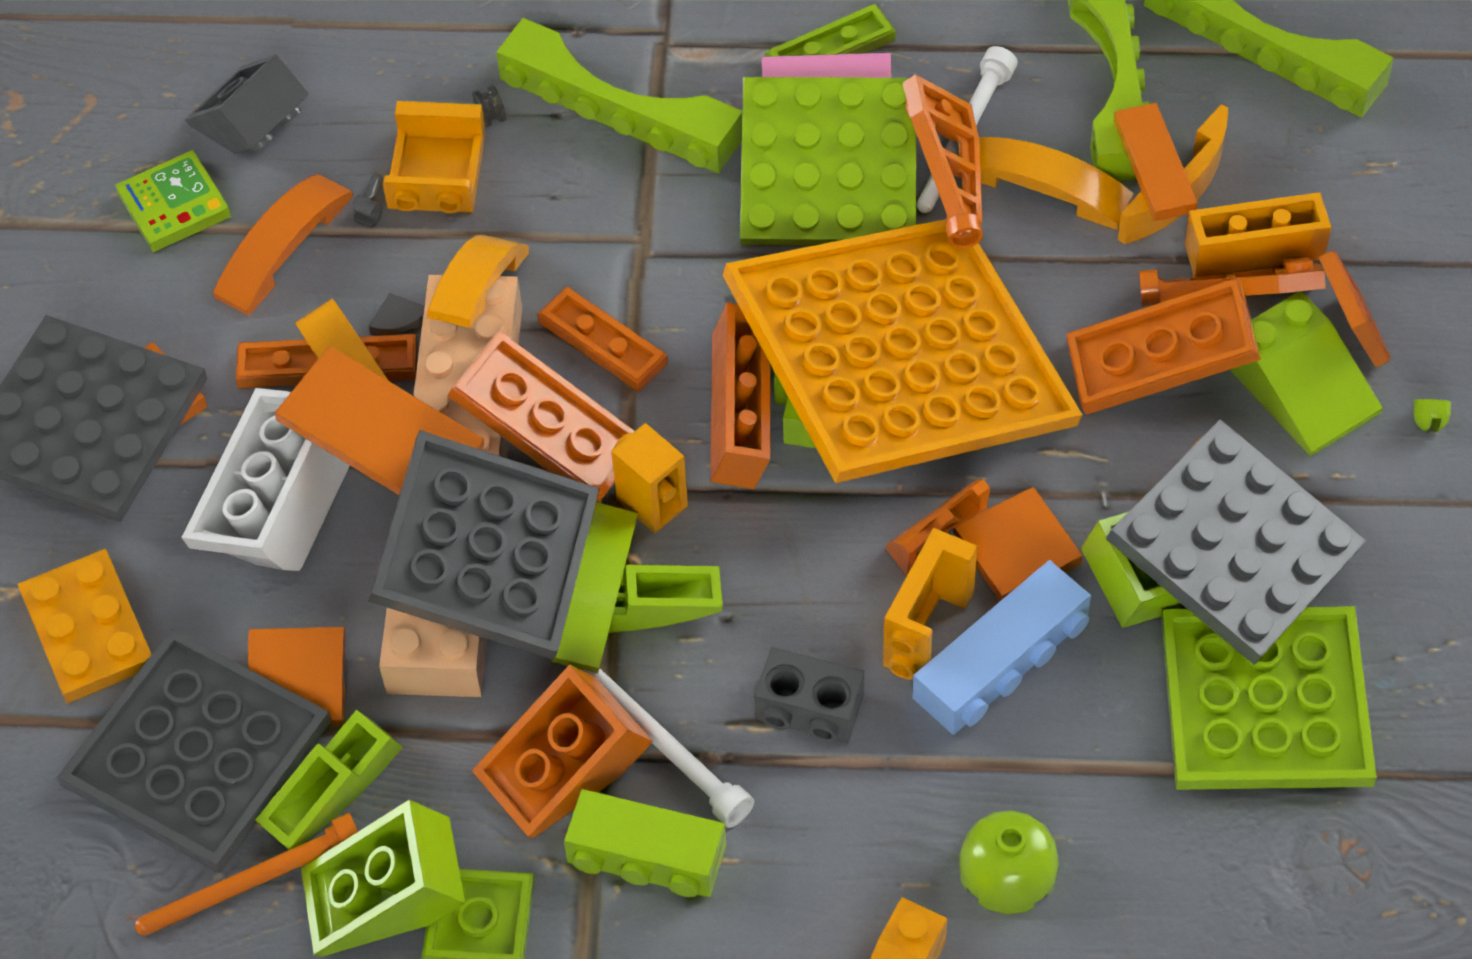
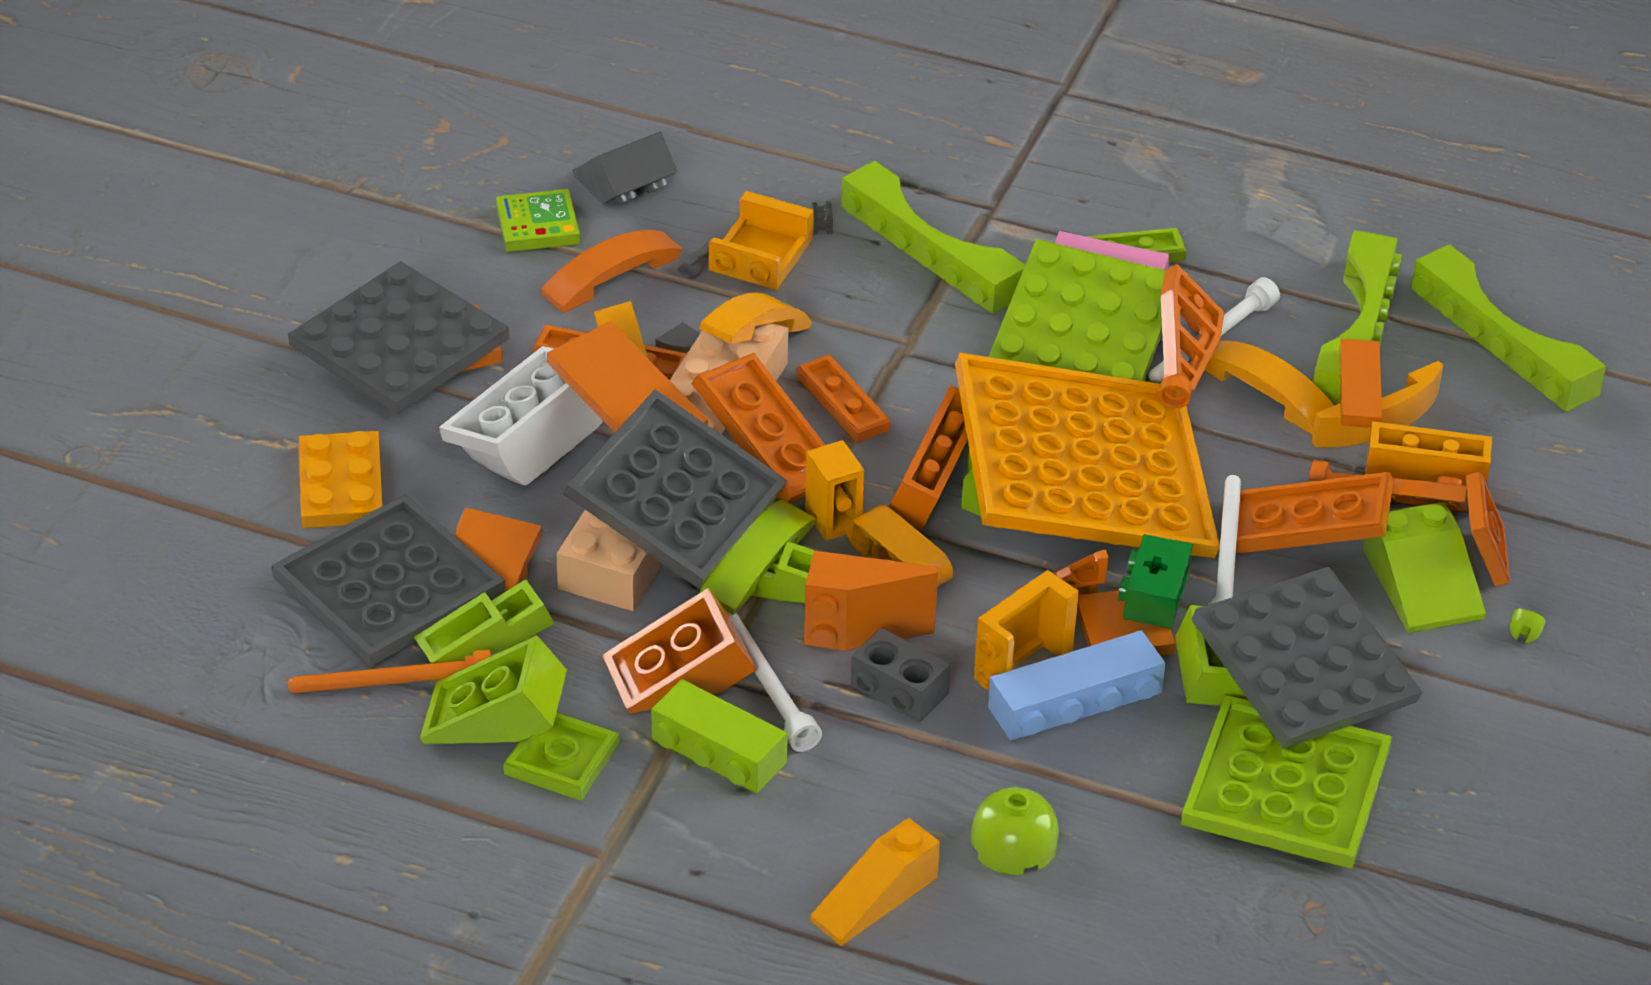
camera: 15 degrees right, 15 degrees down
none -> orange slope [804,551,939,651]
none -> light orange beam [845,504,953,587]
none -> green brick [1118,534,1193,629]
none -> white piece [1208,475,1241,605]

